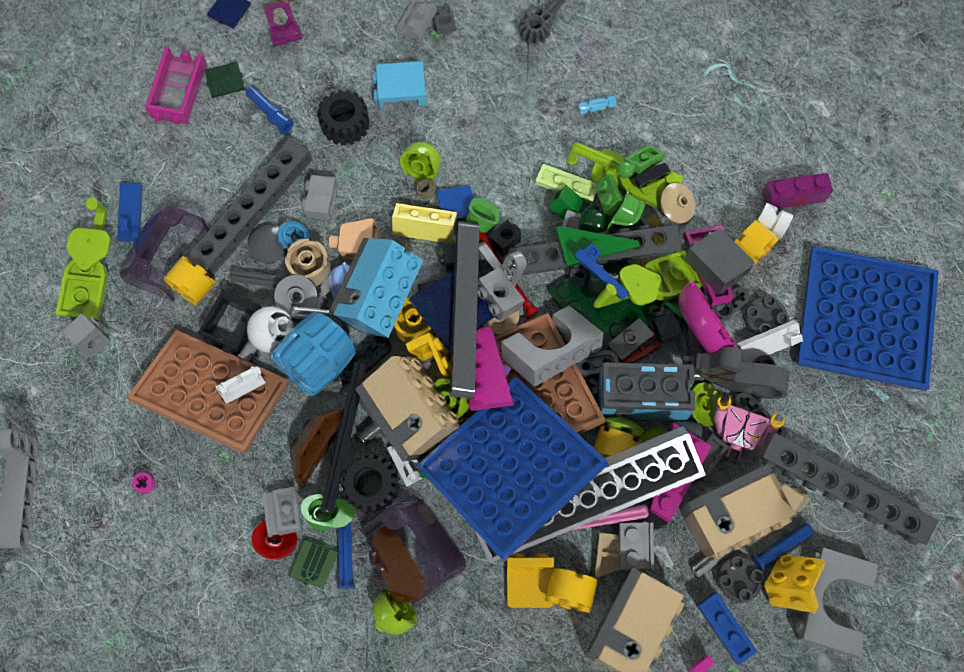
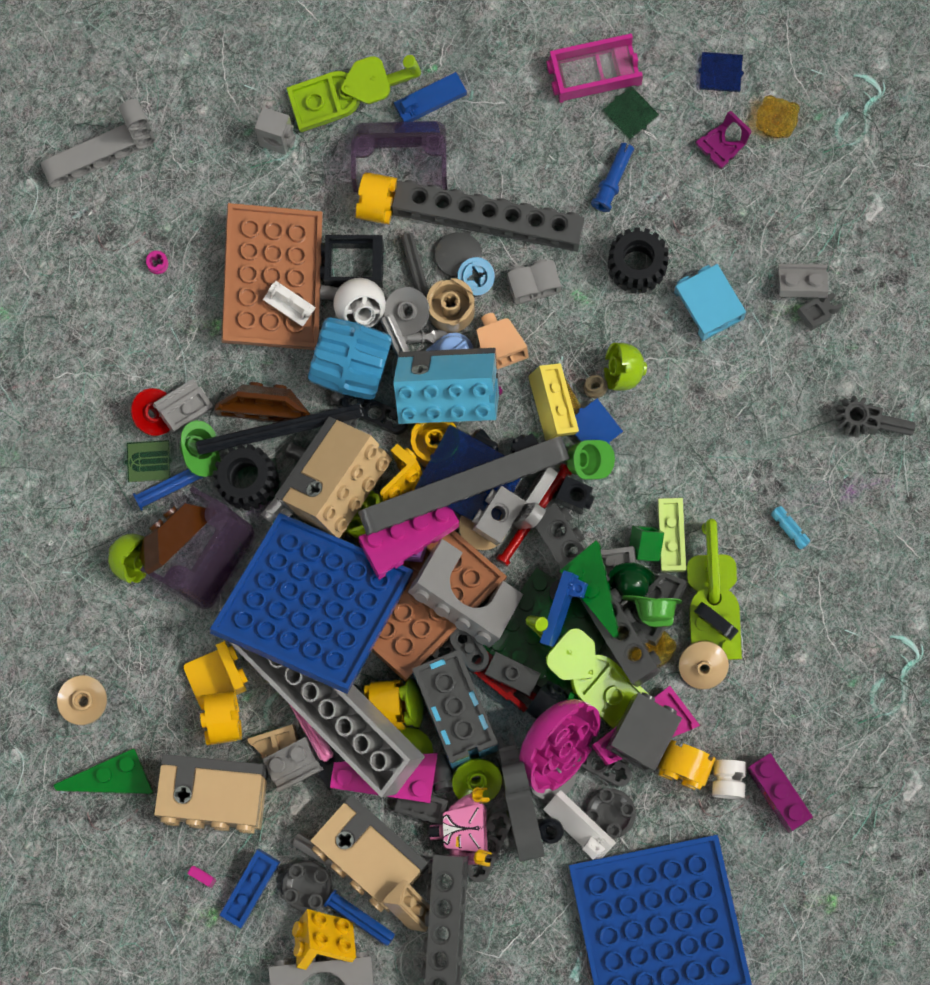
camera: 70 degrees right, 5 degrees up
bright green plate [595,173,624,216] -> none
bright green plate [617,145,665,178] -> none

